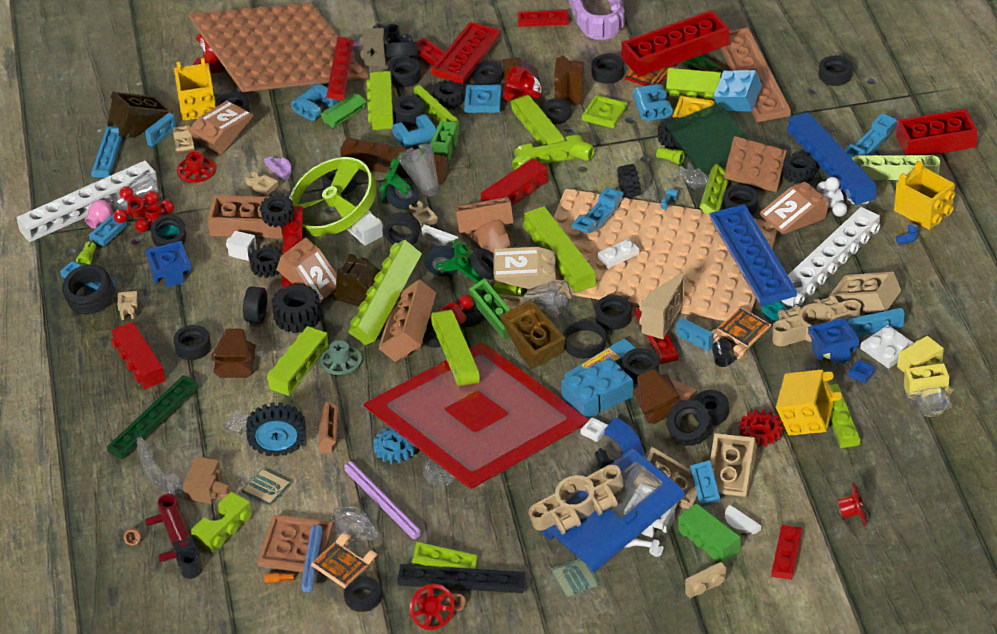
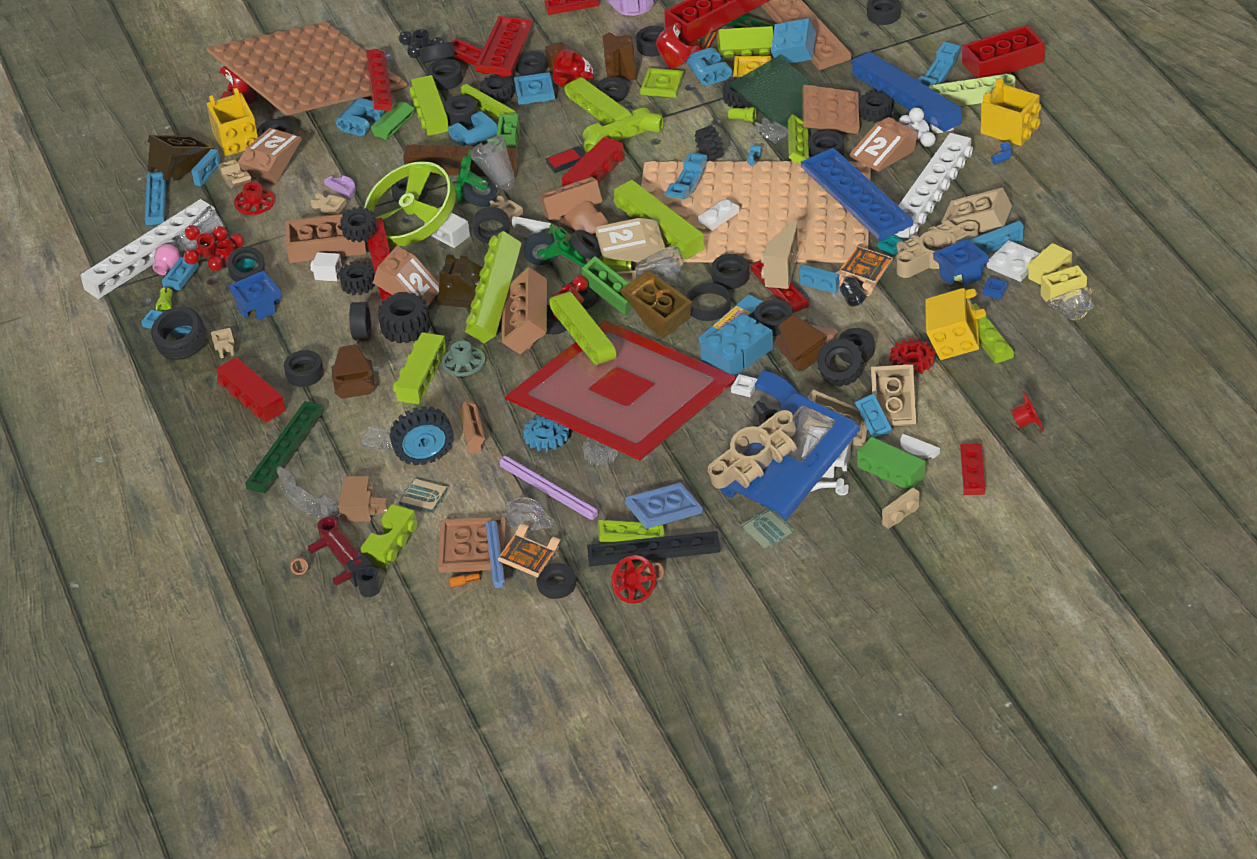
camera: 10 degrees left, 0 degrees up
dark tan brick [360,28,386,66] -> none
none -> tile [546,146,586,173]
none -> medium blue tile [625,482,703,529]
none -> red piece [656,22,701,69]

